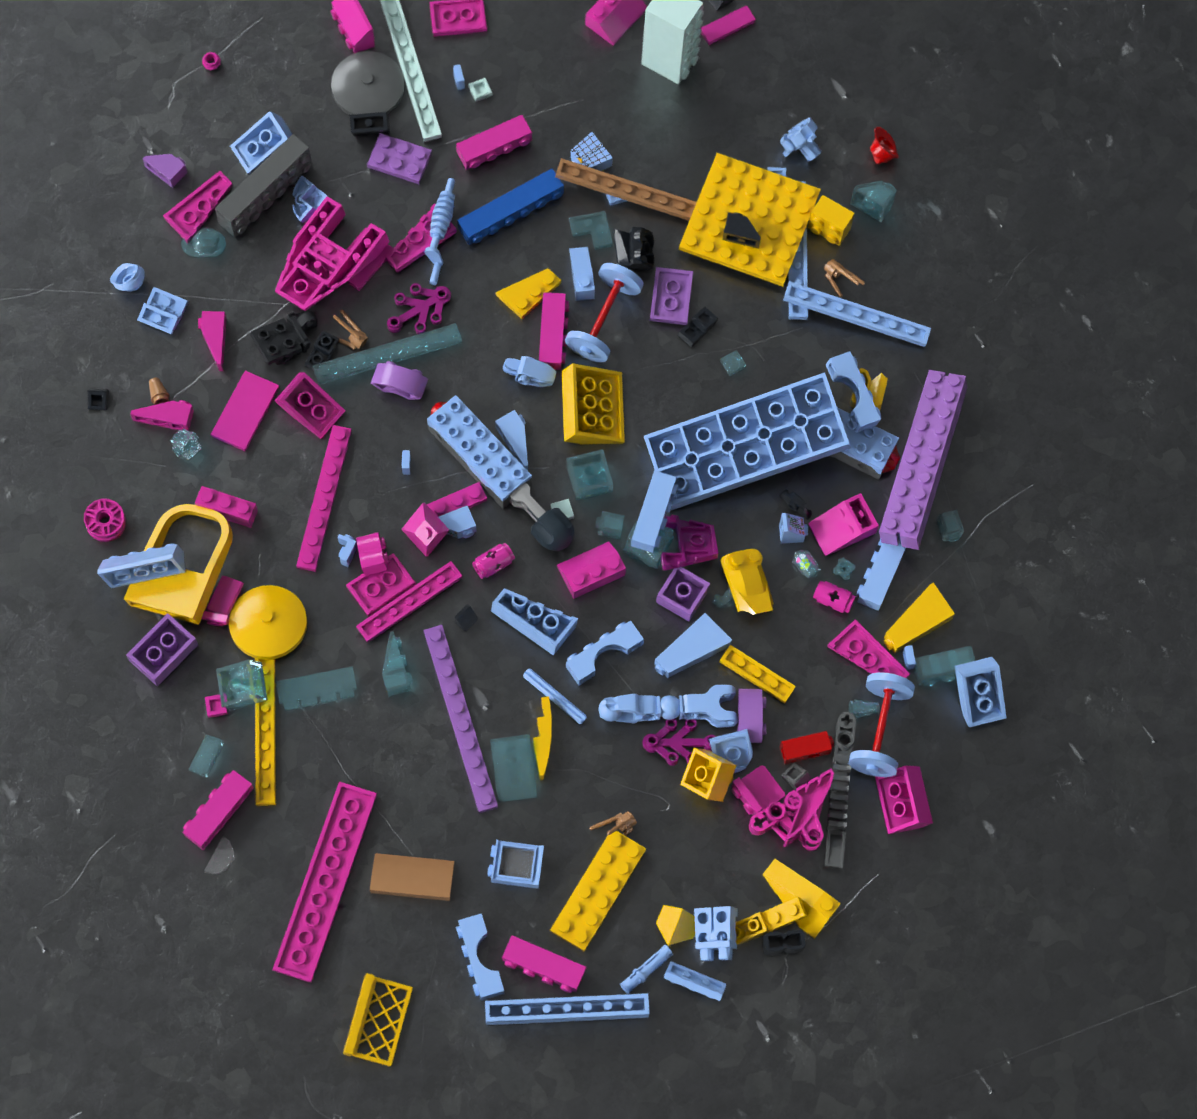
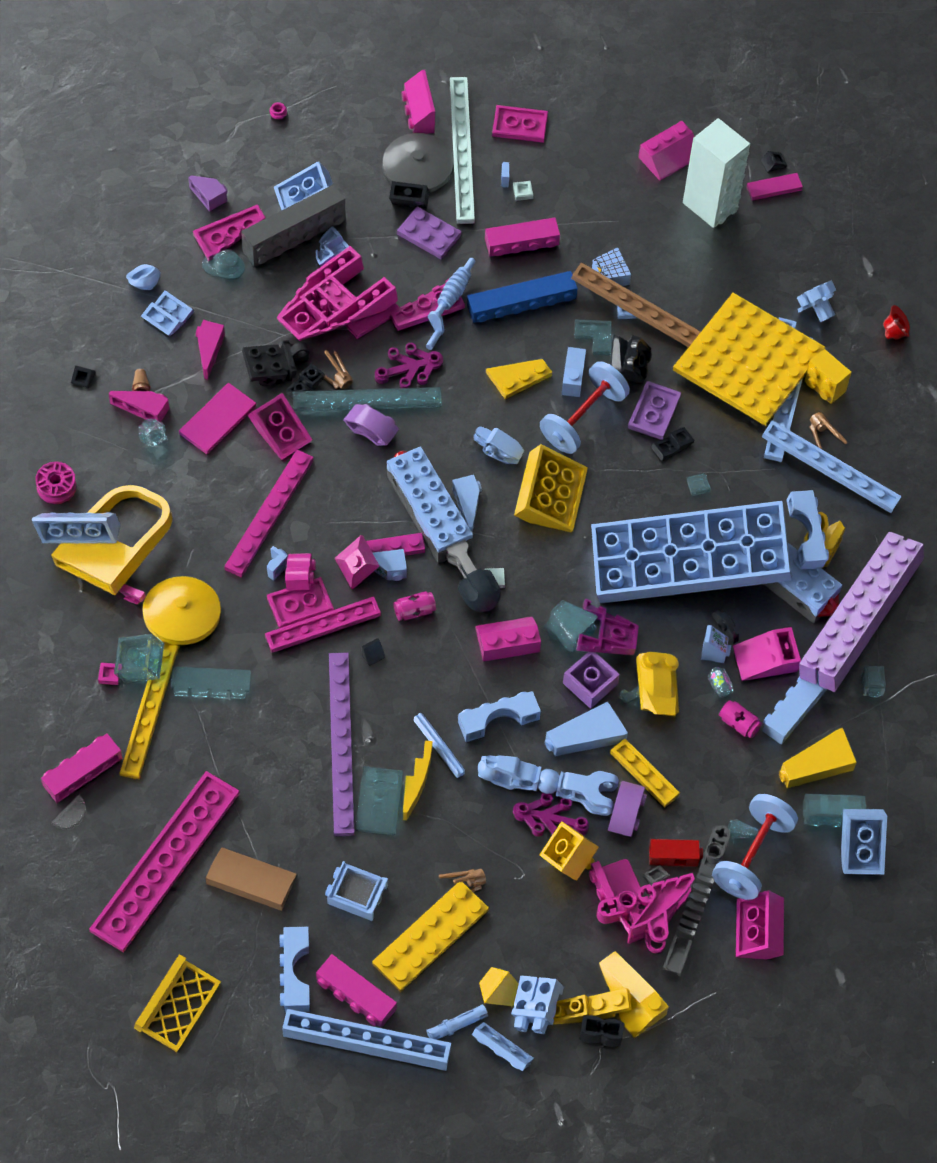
camera: 15 degrees right, 10 degrees down
medium lavender brick [126,613,198,686] -> none
clear light blue slope [188,735,224,778] -> none
dark pink brick [195,486,258,528] -> none
dark pink slope [206,576,244,616] -> none
clear light blue slope [382,631,413,697] -> none
light blue tile [402,450,411,475] -> none
light blue wedge [491,588,578,656] -> none
dark pink brick [539,292,569,370] -> none
clear light blue brick [566,449,613,501] -> none
clear light blue brick [595,511,625,539] -> none
light blue brick [631,470,679,553] -> none
light blue tile [709,729,753,773] -> none
black slope [722,213,761,249] -> none
dark pink wing [827,619,910,679] -> none
clear light blue plate [833,558,855,580] -> none
clear light blue slope [850,181,897,223] -> none
light blue tile [902,645,916,670] -> none

